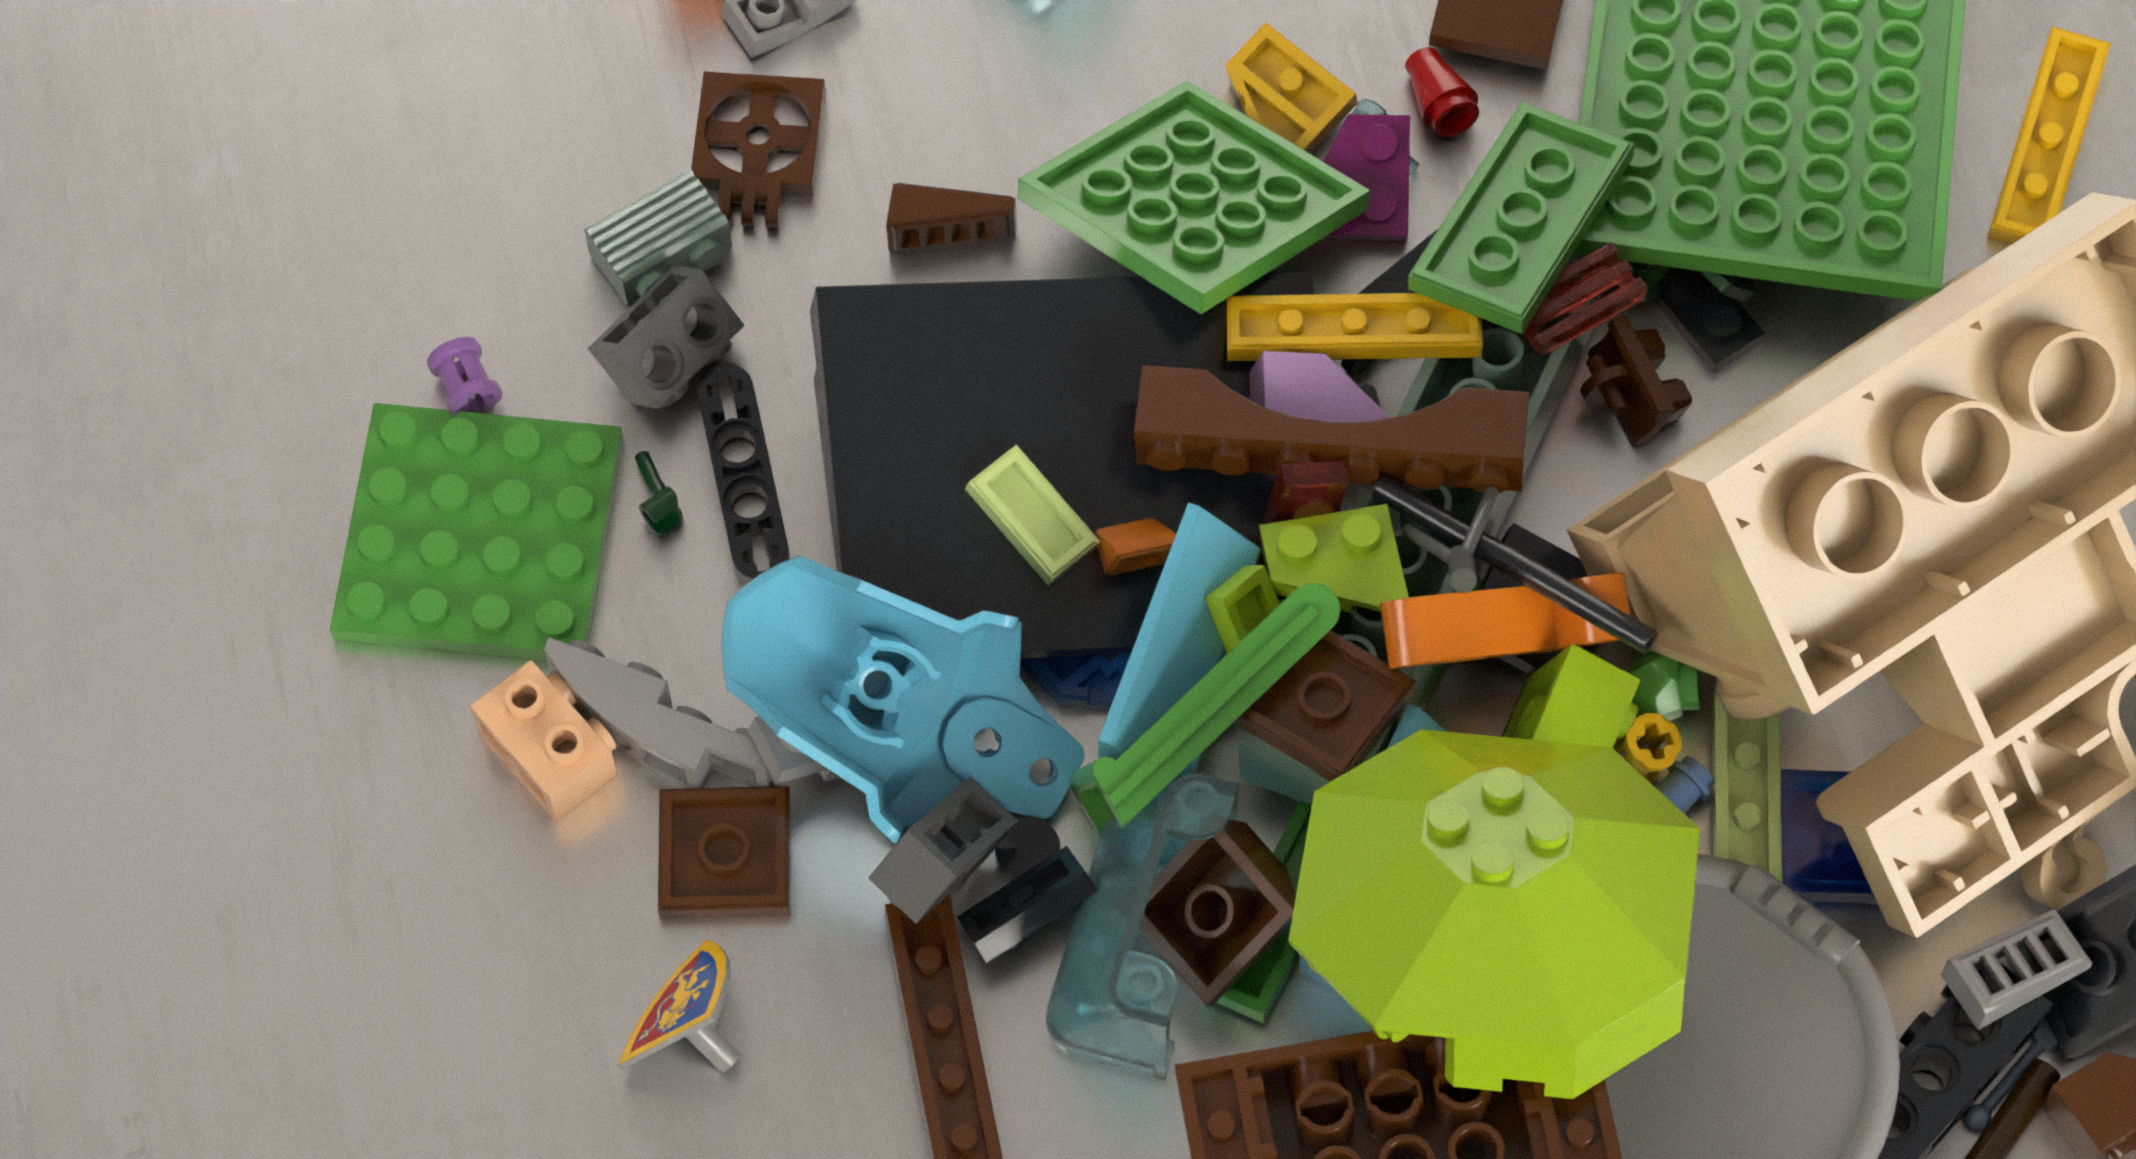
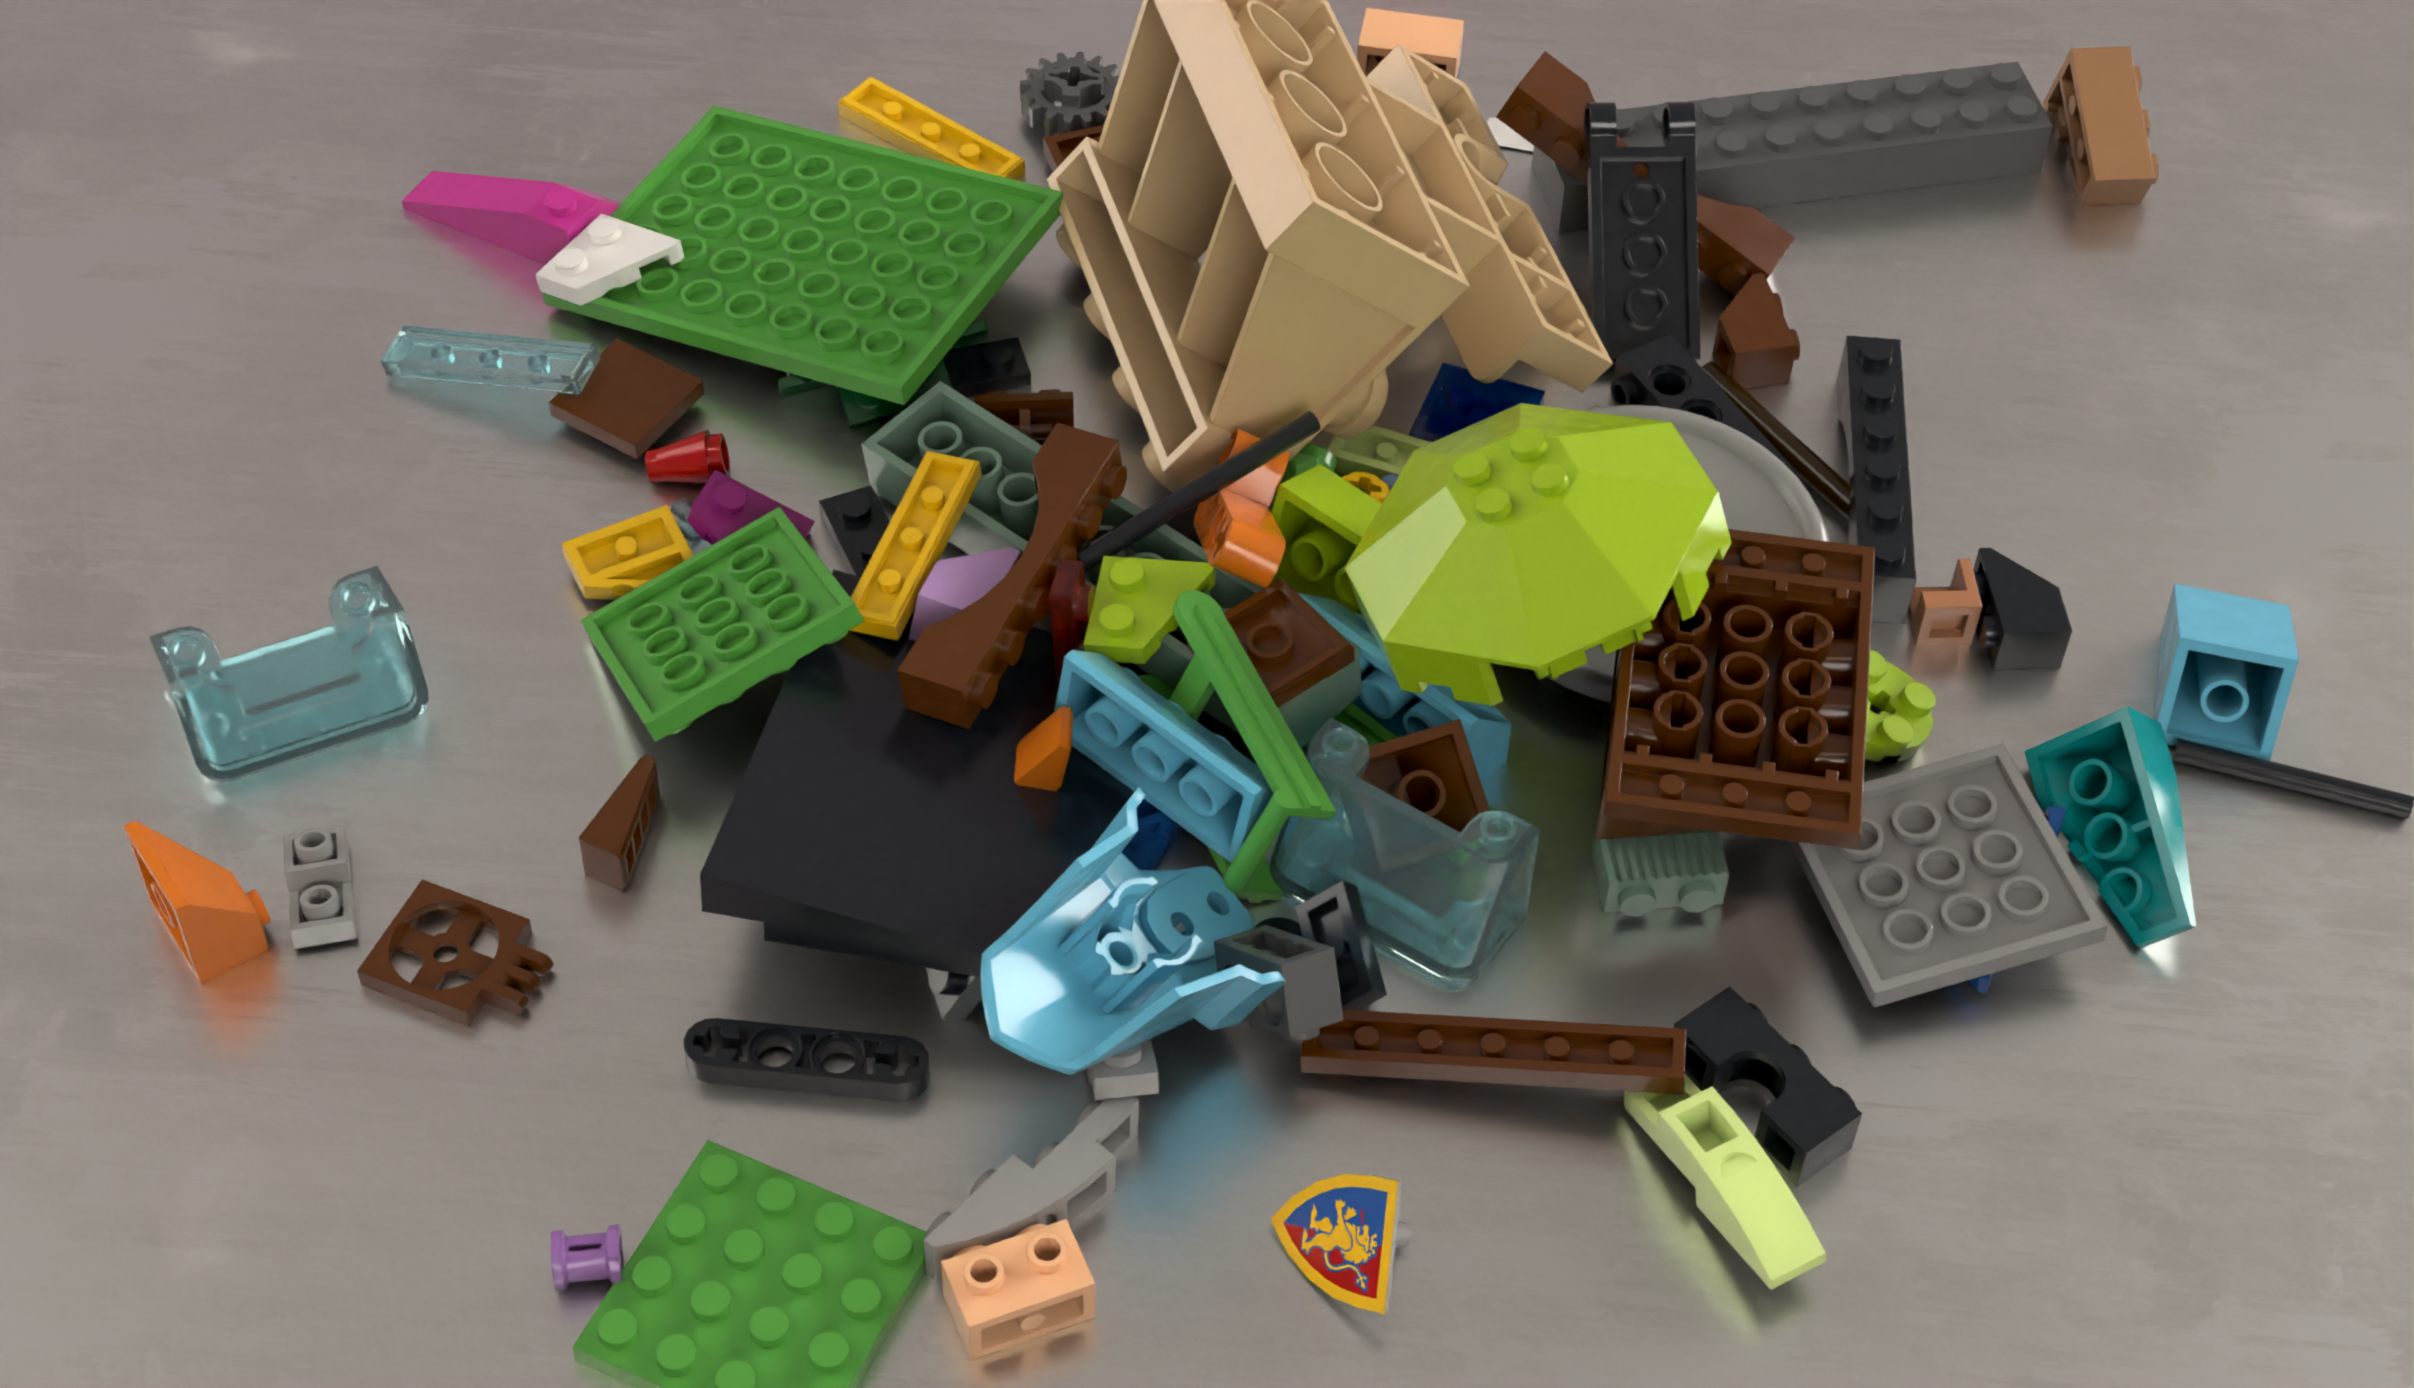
camera: 75 degrees left, 15 degrees down
sand green brick [584,169,732,307] -> none
dark grey brick [587,265,745,409] -> none
dark green hand [635,451,683,536] -> none
reddish brown tile [658,786,791,919] -> none
yellowish green tile [965,444,1100,586] -> none
lime tile [1205,565,1280,654] -> none
dark grey plant [1402,486,1499,593] -> none
bright green tile [1408,101,1634,334] -> none
clear red tile [1523,242,1647,357] -> none
light grey slope [1941,909,2092,1030] -> none

